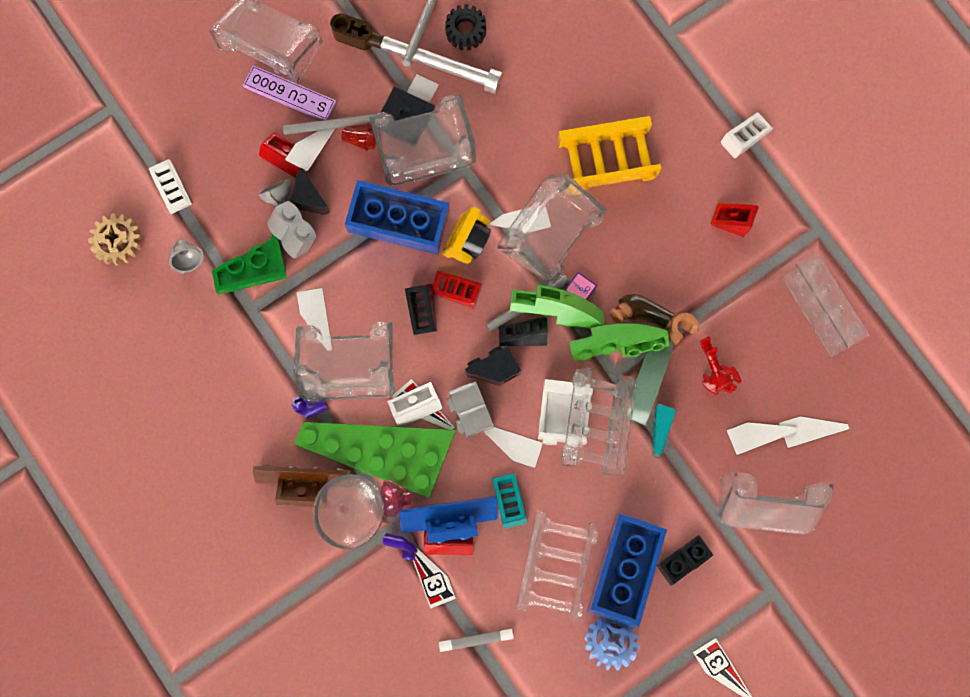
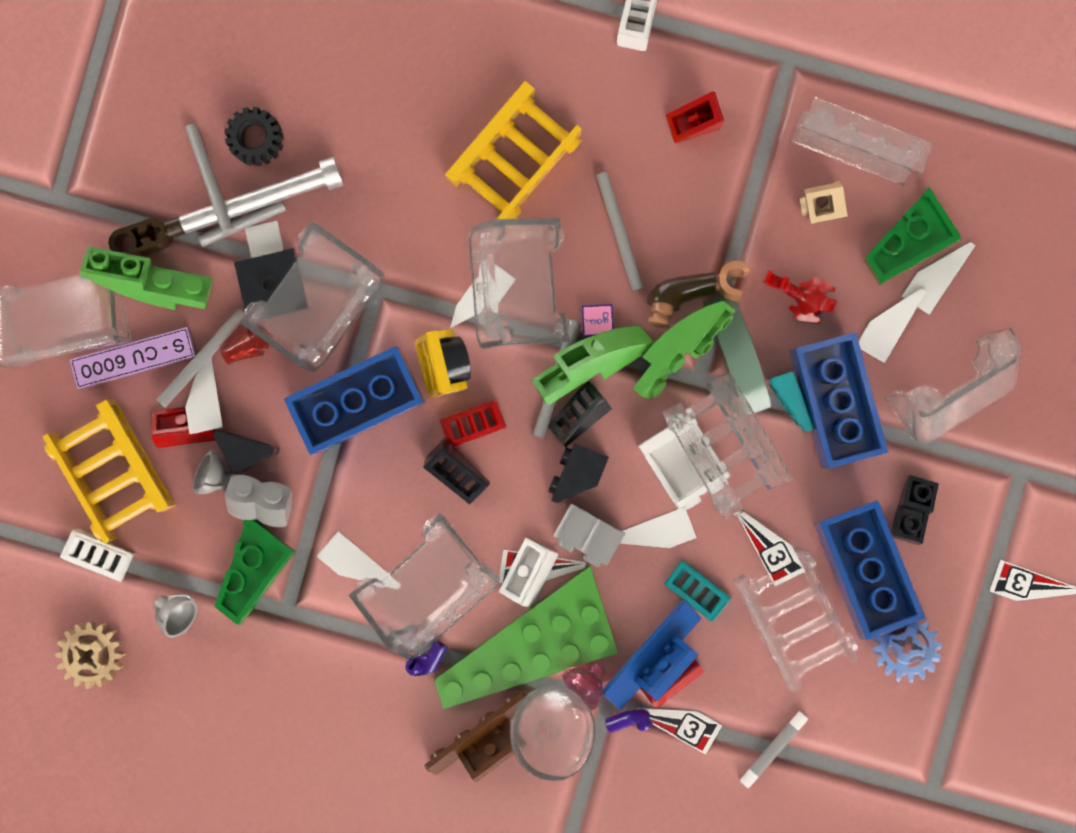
camera: 30 degrees left, 10 degrees up
none -> yellow fence [42,399,176,543]
none -> bright green slope [79,246,213,310]
none -> light grey bar [198,201,286,247]
none -> light grey bar [596,172,644,292]
none -> sticker [735,510,805,586]
none -> blue brick [789,332,889,469]
none -> tan brick [799,181,848,224]
none -> green wing [864,187,962,286]

